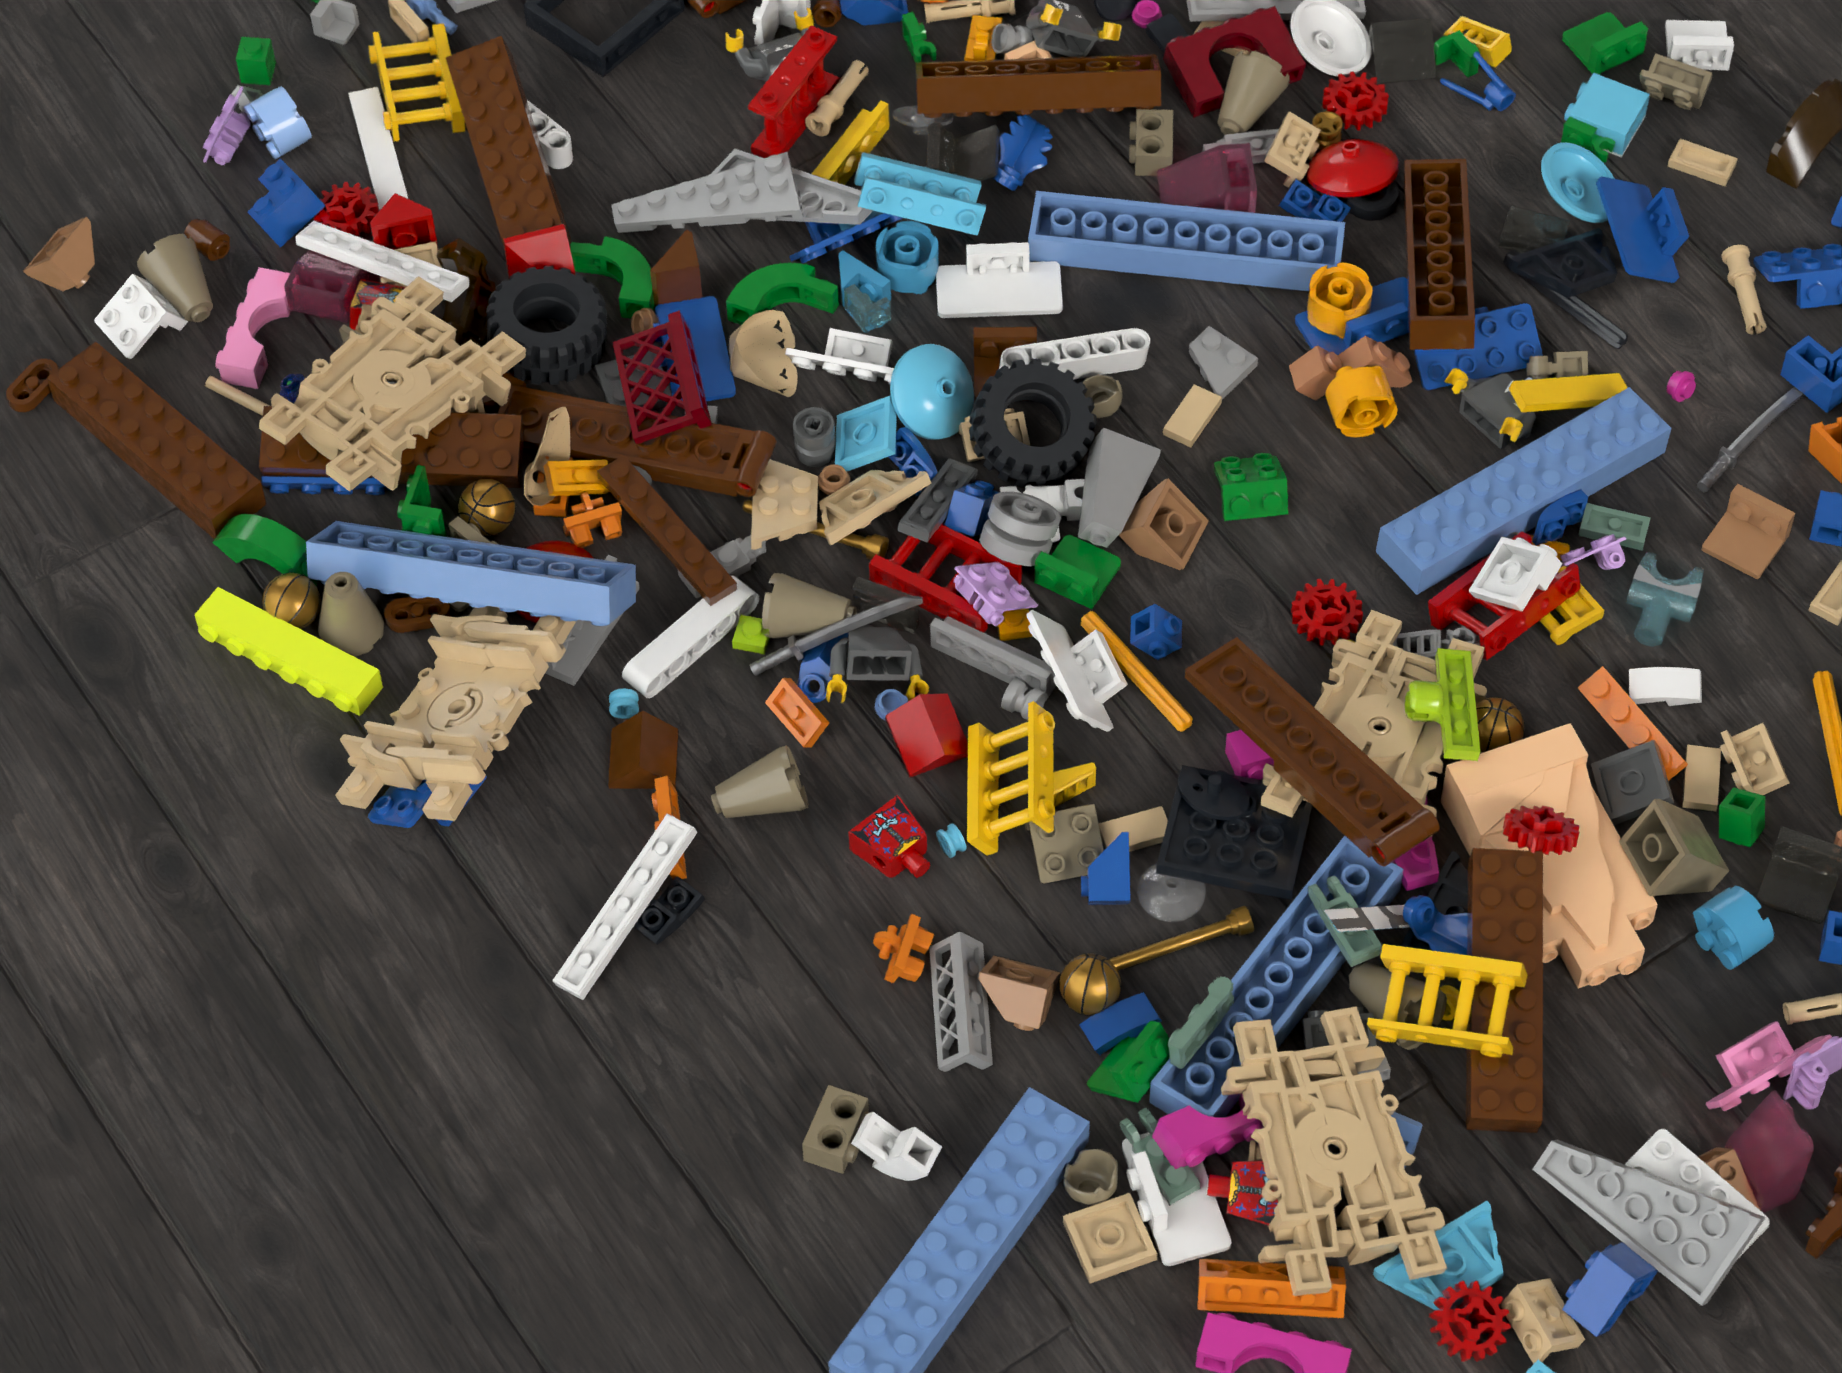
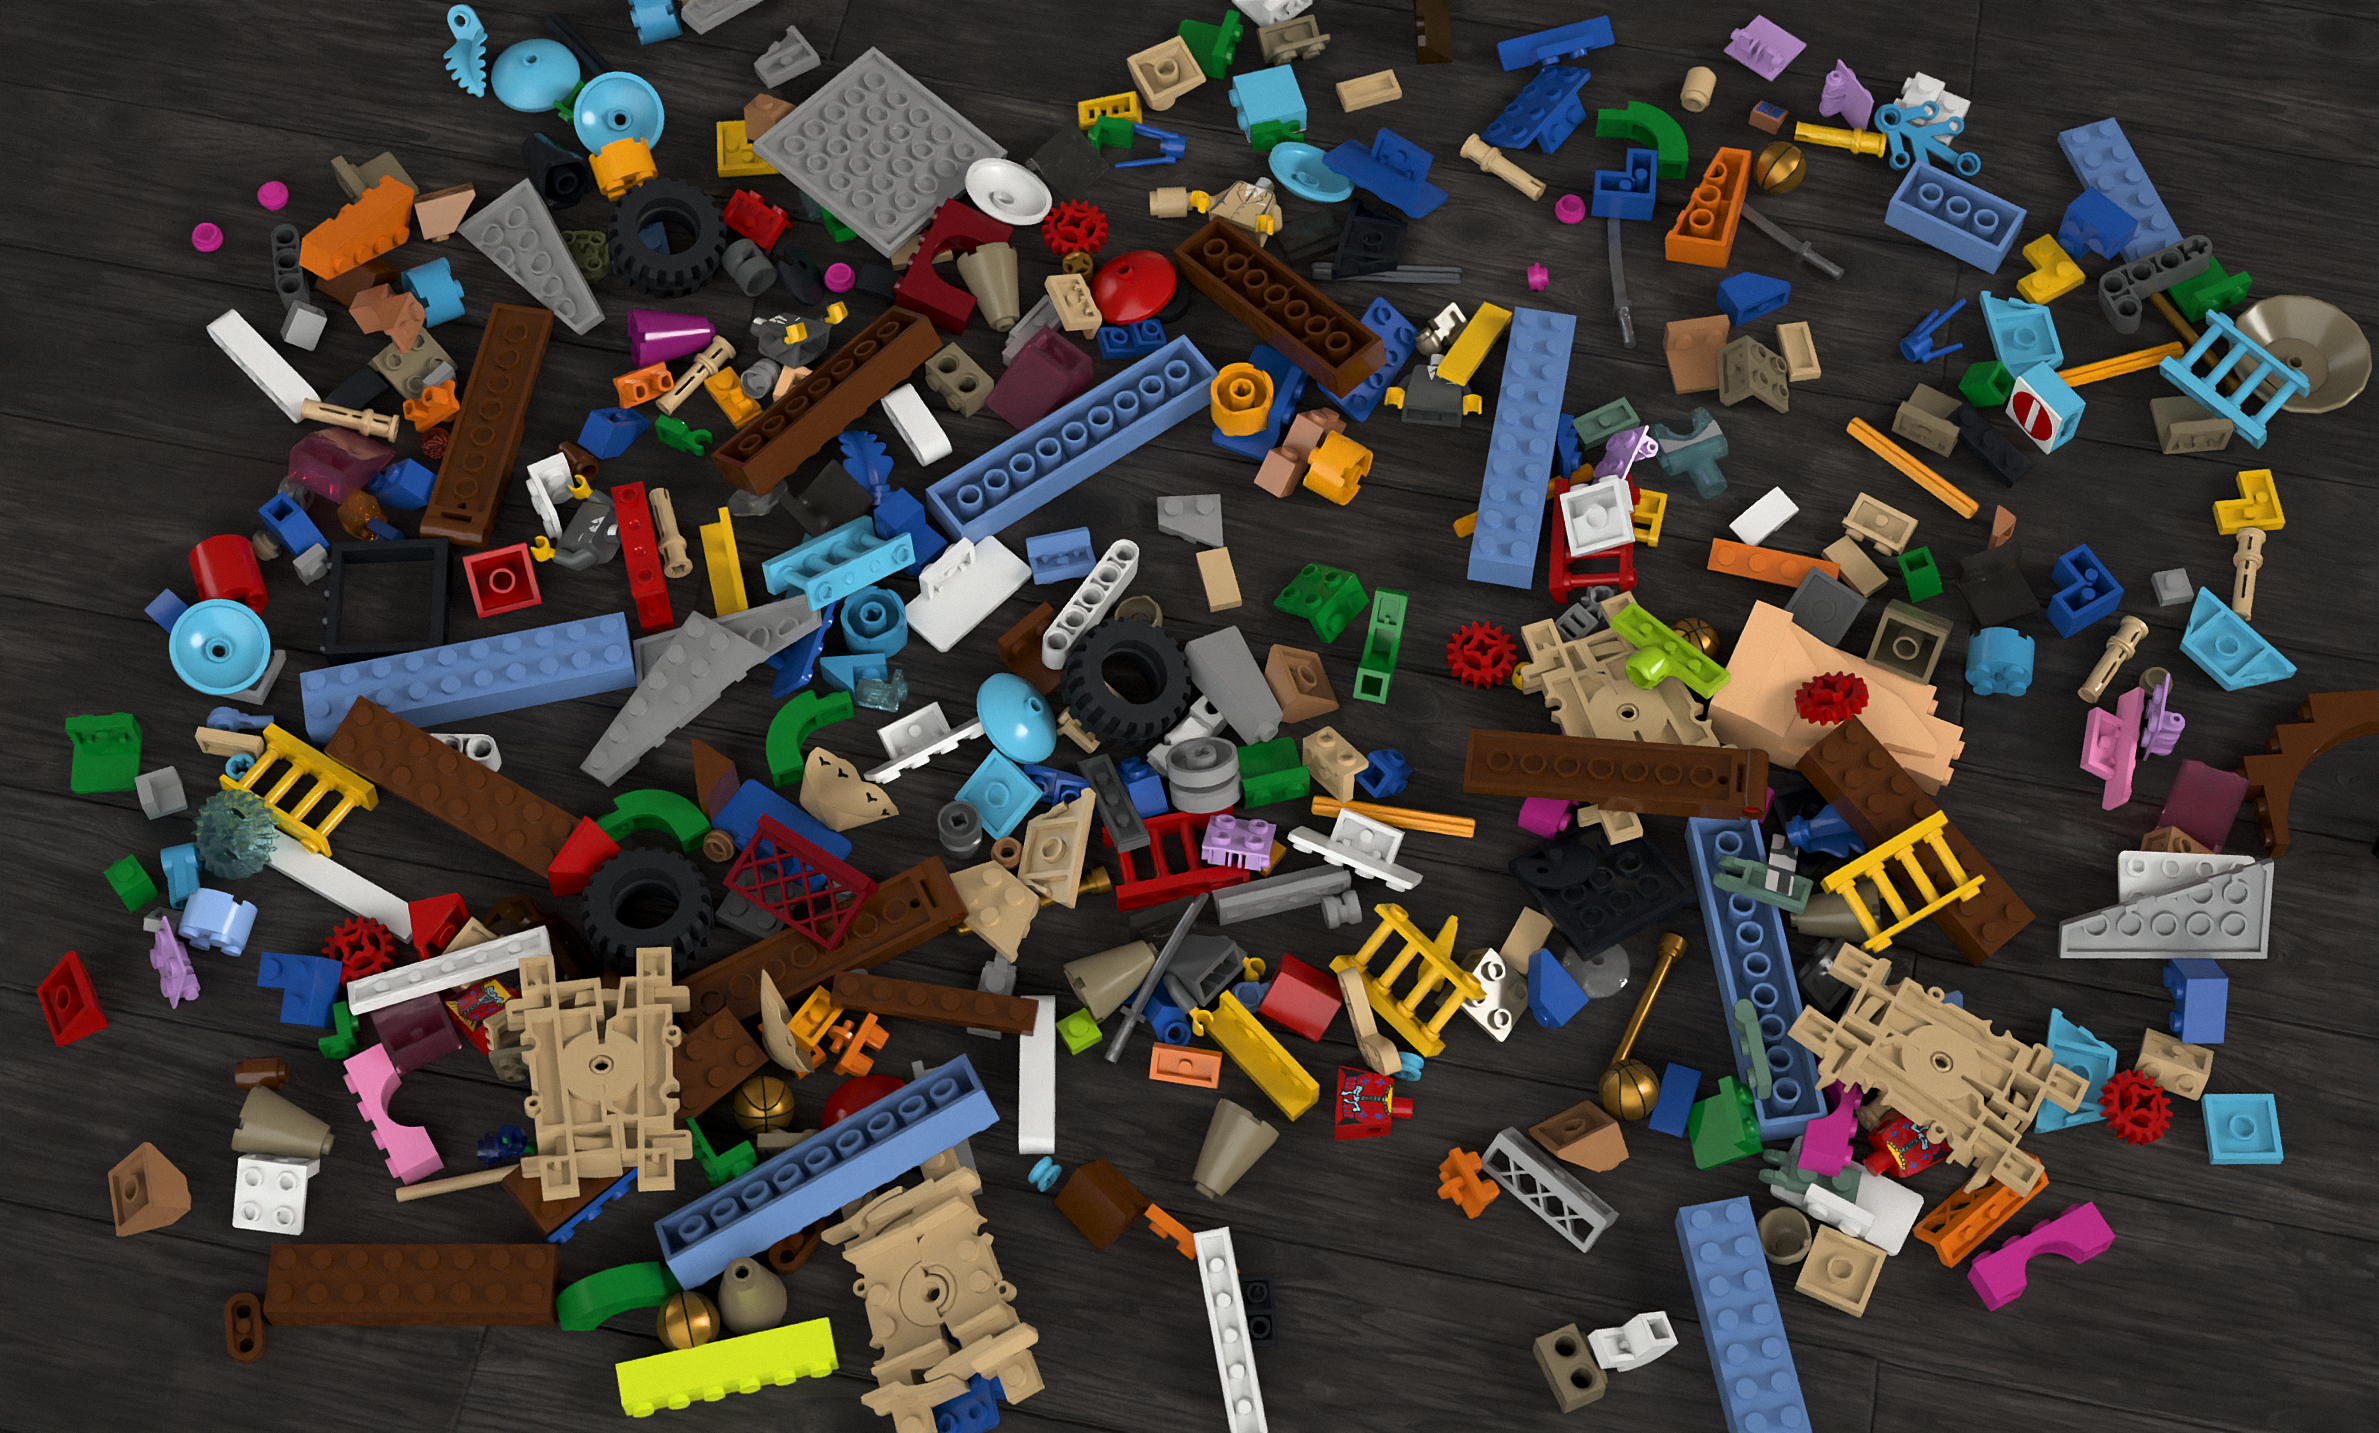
camera: 45 degrees left, 5 degrees up
none -> red slope [36,951,109,1046]
none -> dark azure piece [160,842,202,911]
none -> clear light blue gear [190,789,280,880]
none -> medium azure bush [225,753,255,782]
none -> medium blue brick [300,612,637,748]
none -> green bracket [318,1001,362,1059]
none -> red slope [462,541,542,619]
none -> blue brick [874,487,948,579]
none -> white beam [881,383,952,467]
none -> medium blue bracket [1026,527,1097,585]
none -> tan slope [1127,35,1206,111]
none -> tan brick [1149,187,1193,218]
none -> tan torso [1188,177,1282,247]
none -> yellow fence [1202,990,1319,1122]
none -> tan bracket [1302,726,1369,804]
none -> tan beam [1338,966,1402,1076]
none -> green arch [1353,587,1409,704]
none -> dark pink plate [1555,194,1586,224]
none -> dark tan bracket [1717,335,1789,413]

